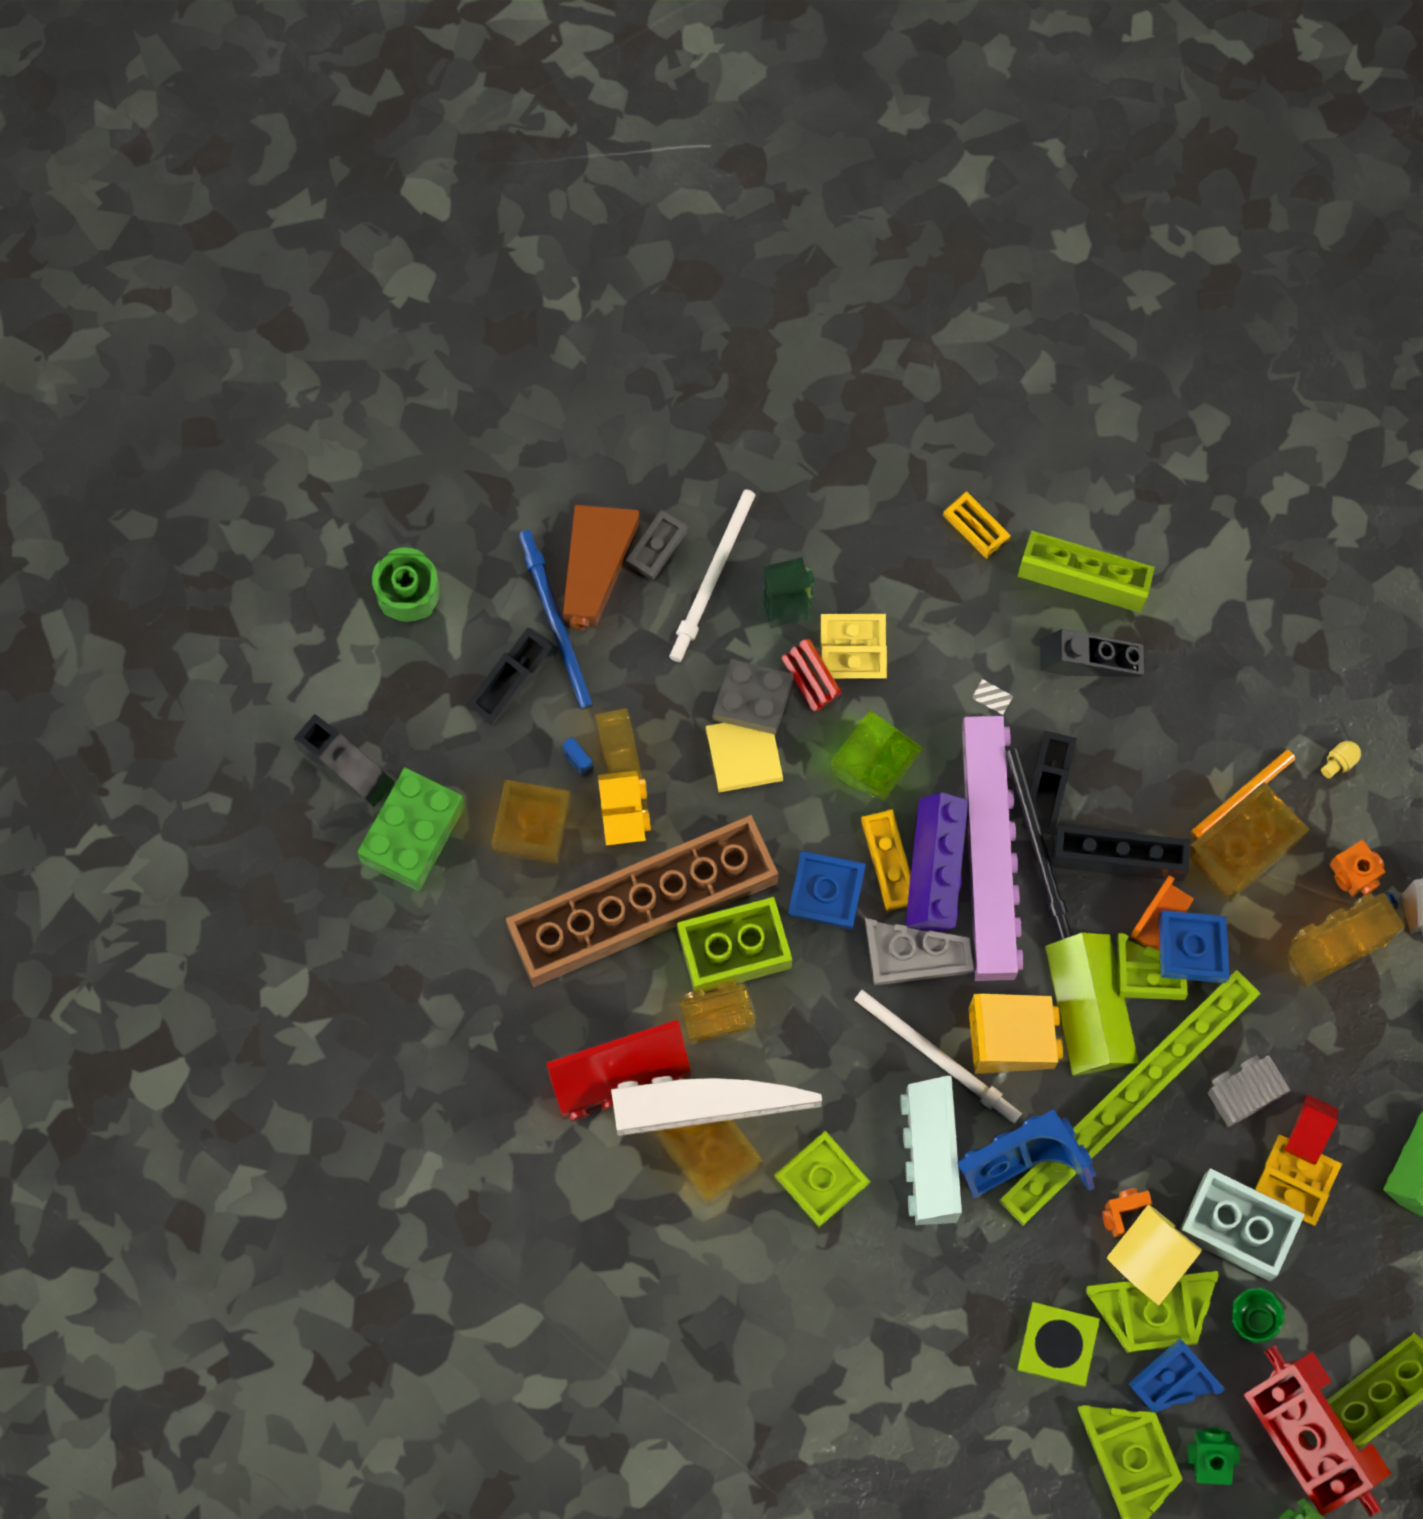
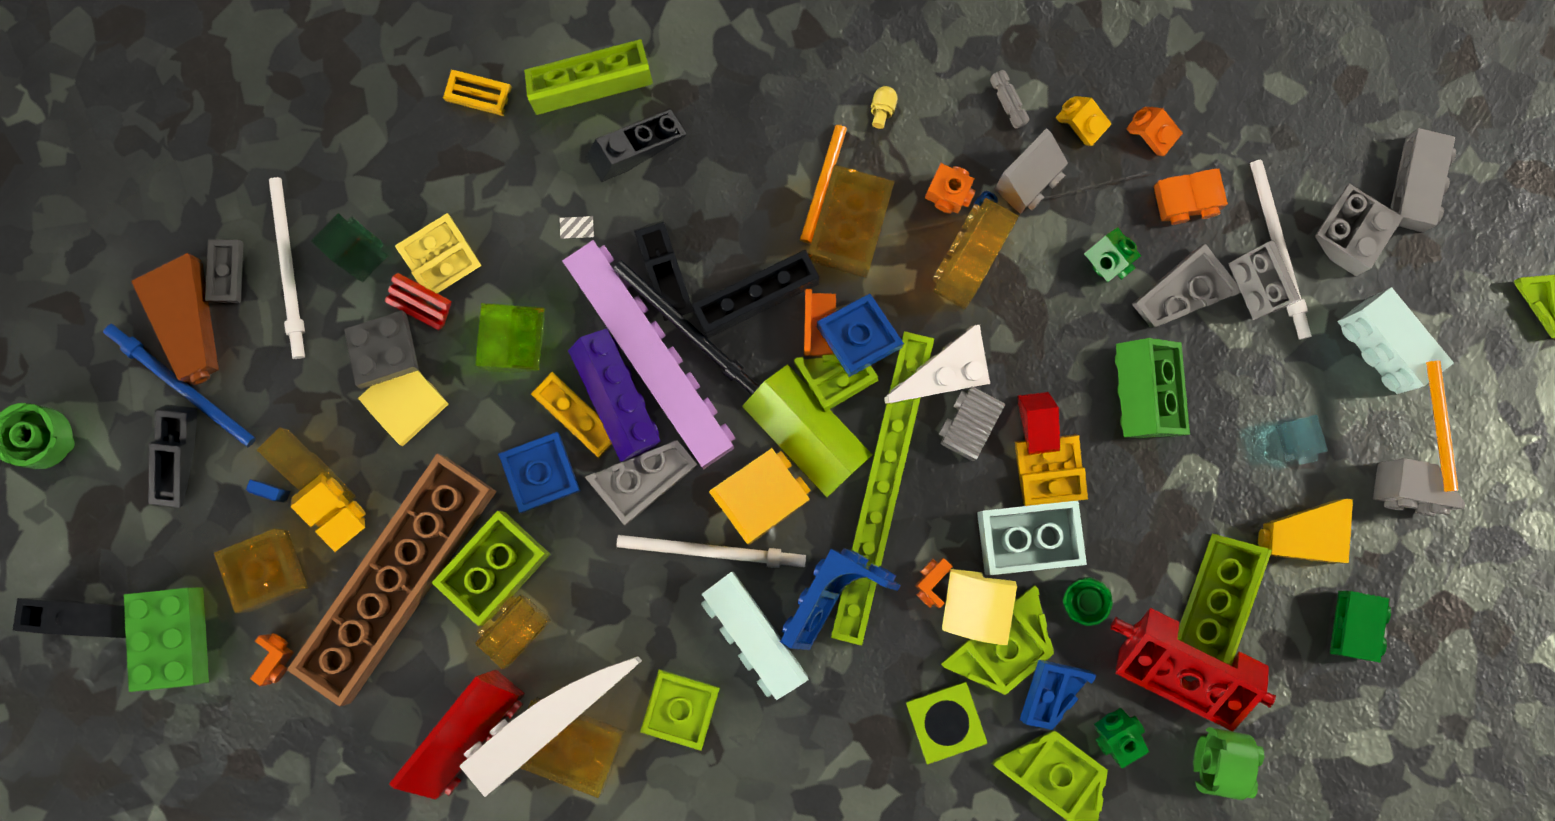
camera: 30 degrees left, 10 degrees up
none -> orange bracket [250,633,294,686]
none -> white wing [884,325,990,404]

